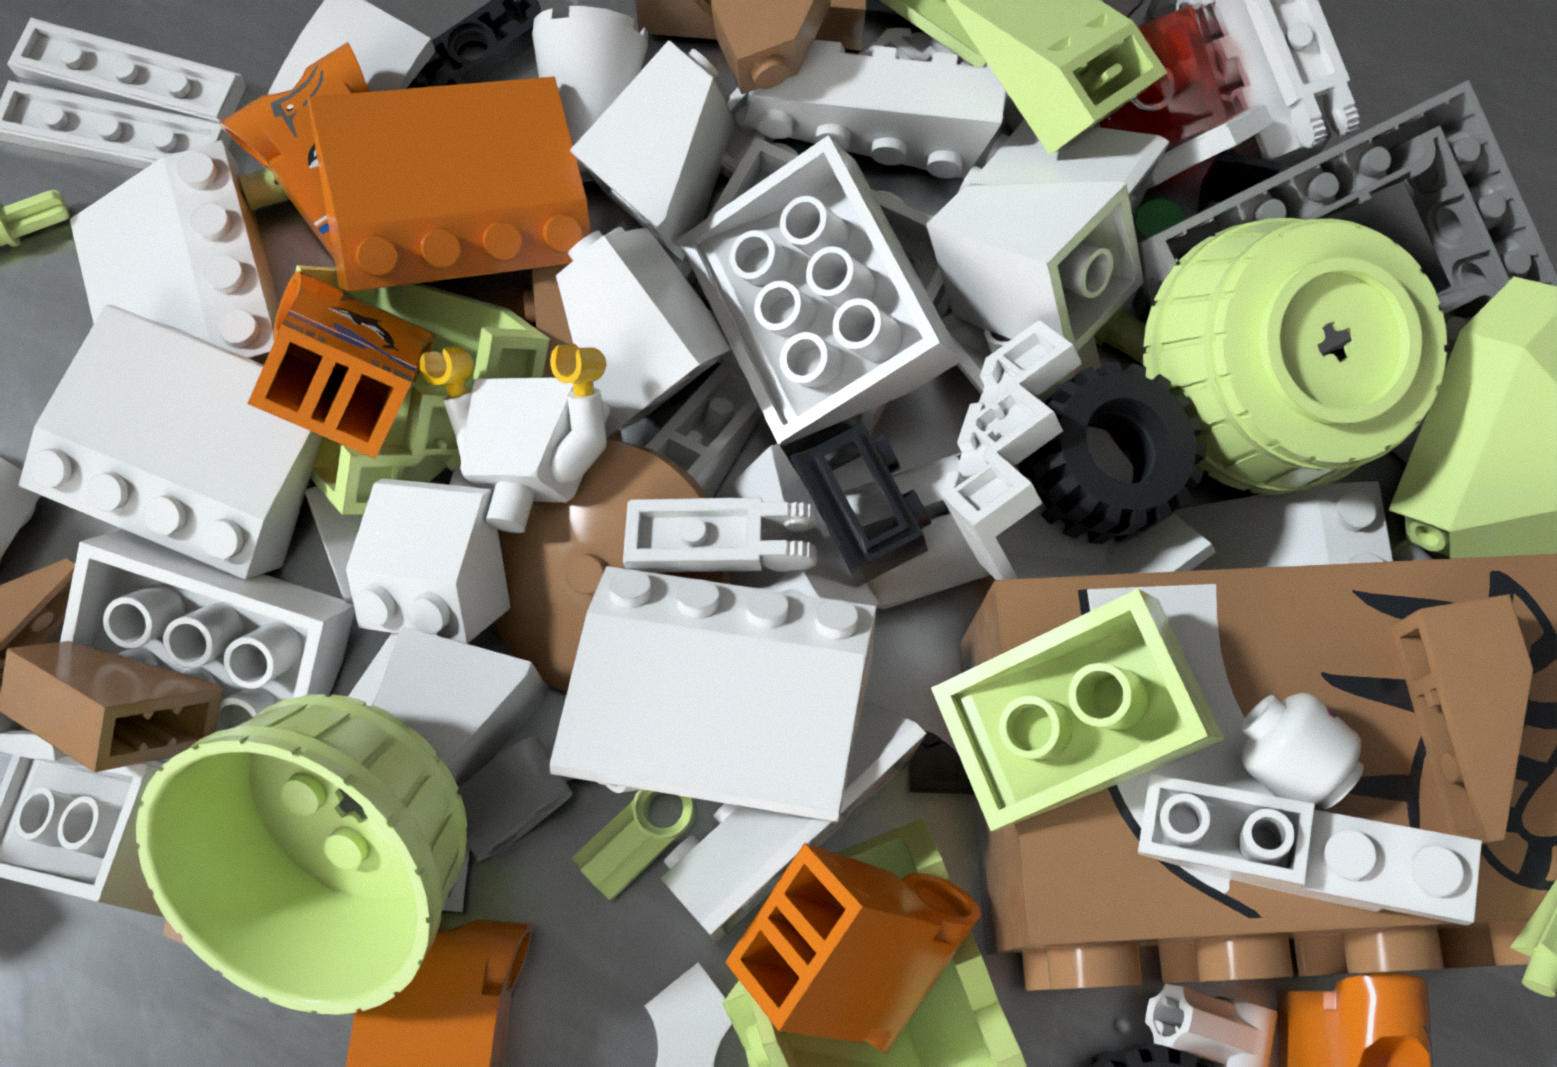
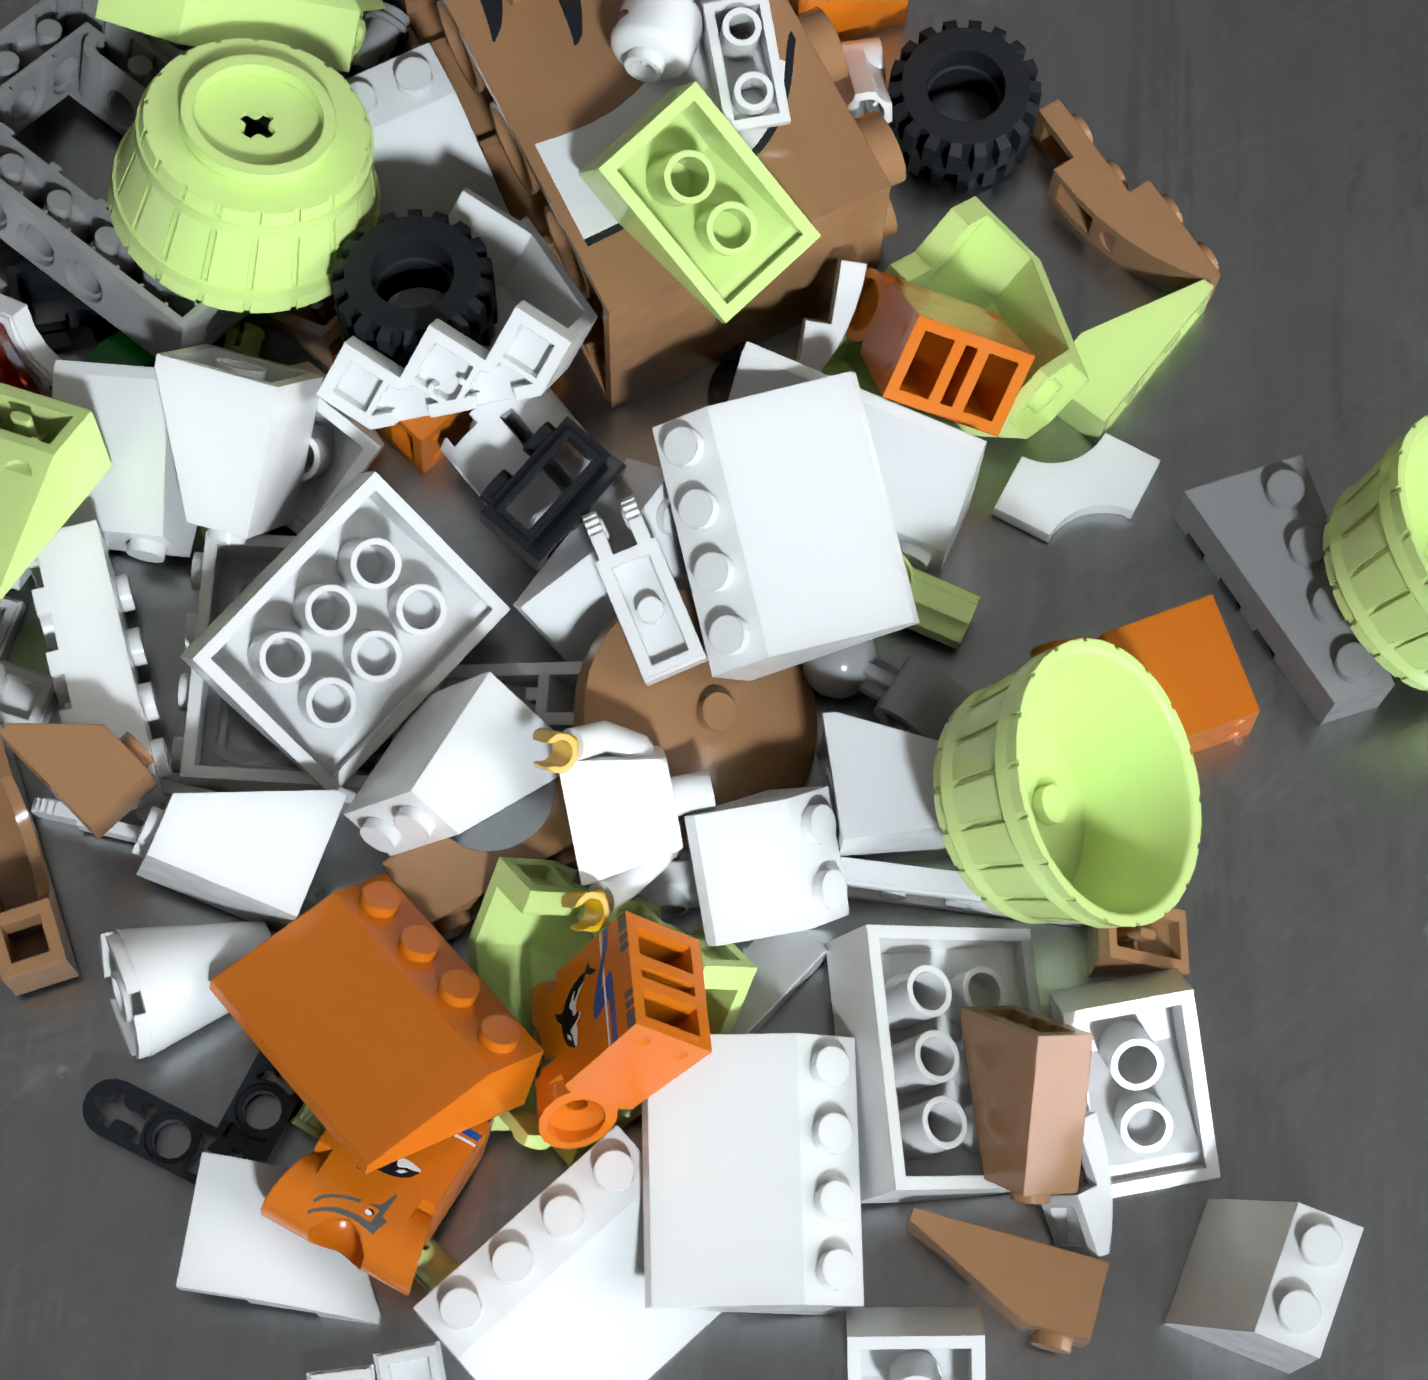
camera: 115 degrees left, 0 degrees up
none -> white slope [796,258,867,372]

